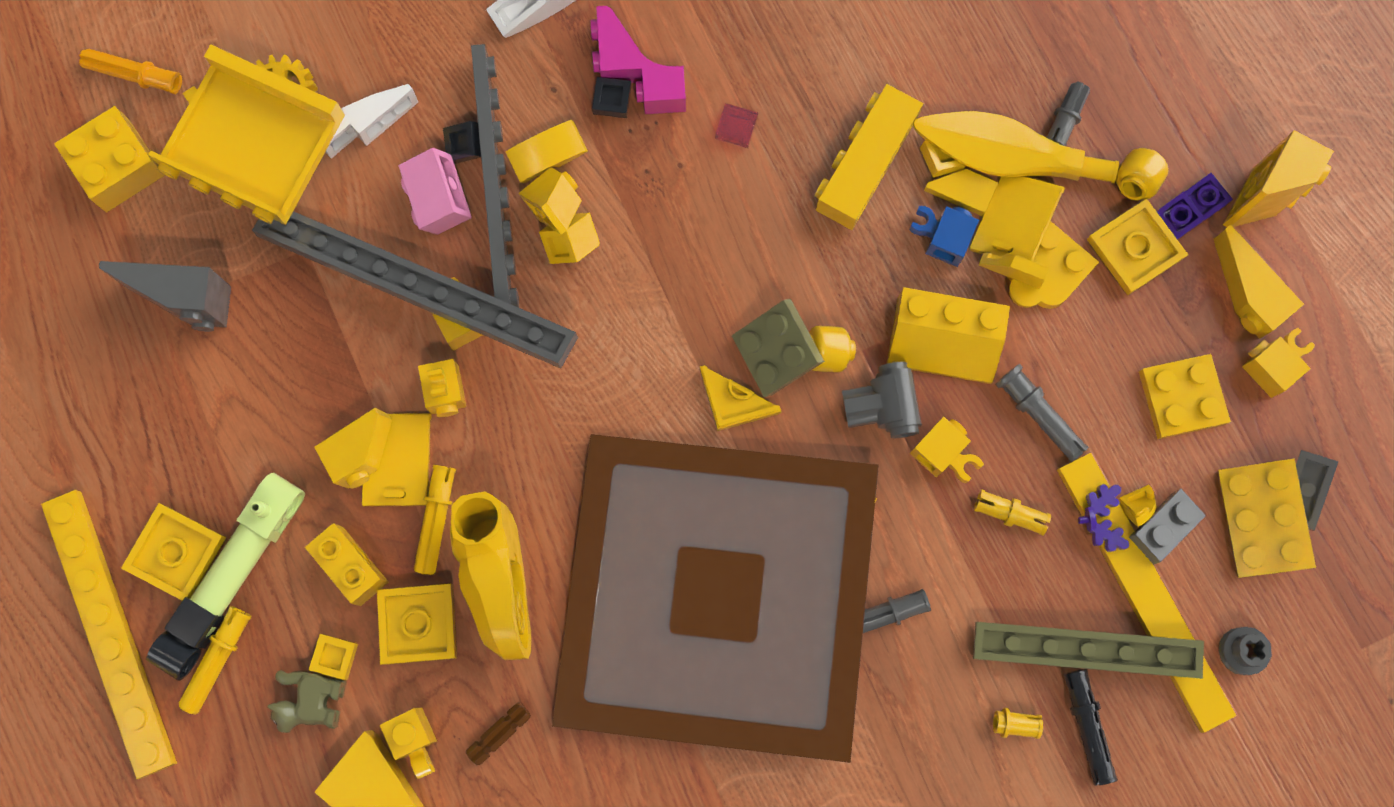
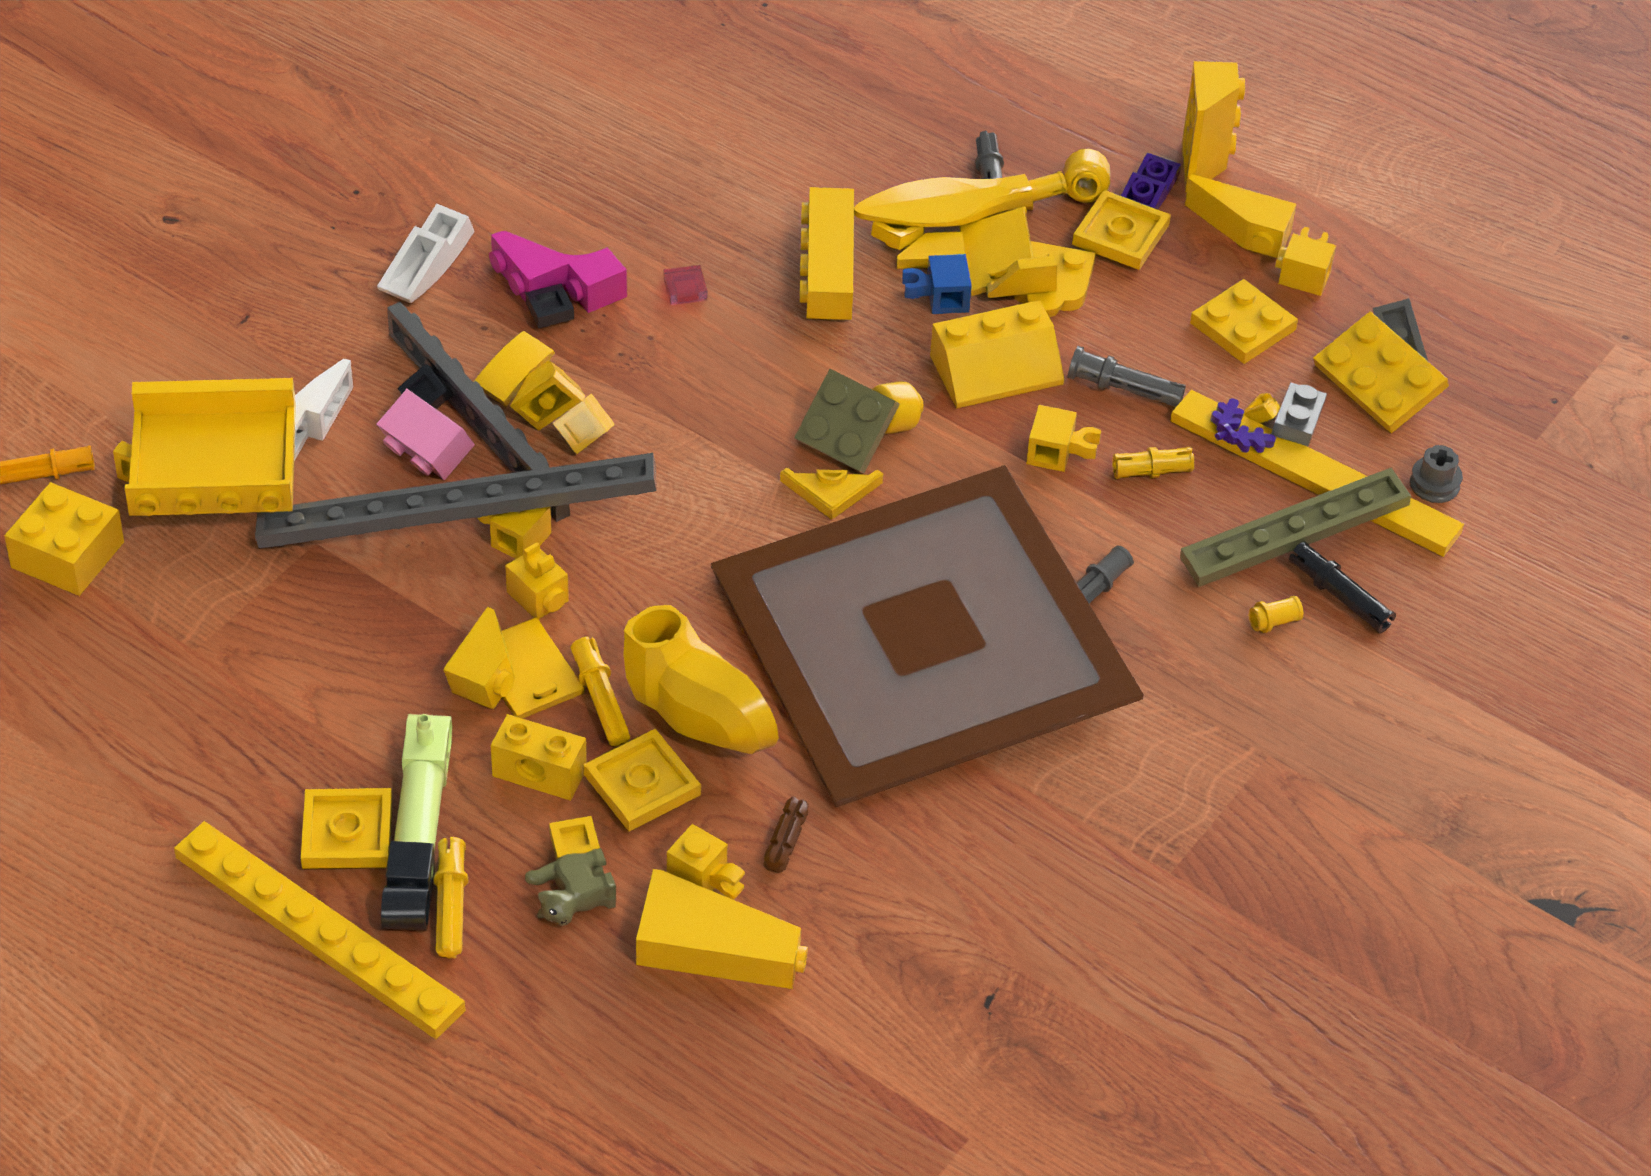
camera: 30 degrees left, 30 degrees down
dark grey slope [99,261,231,332] -> none
dark grey piece [842,362,922,439] -> none

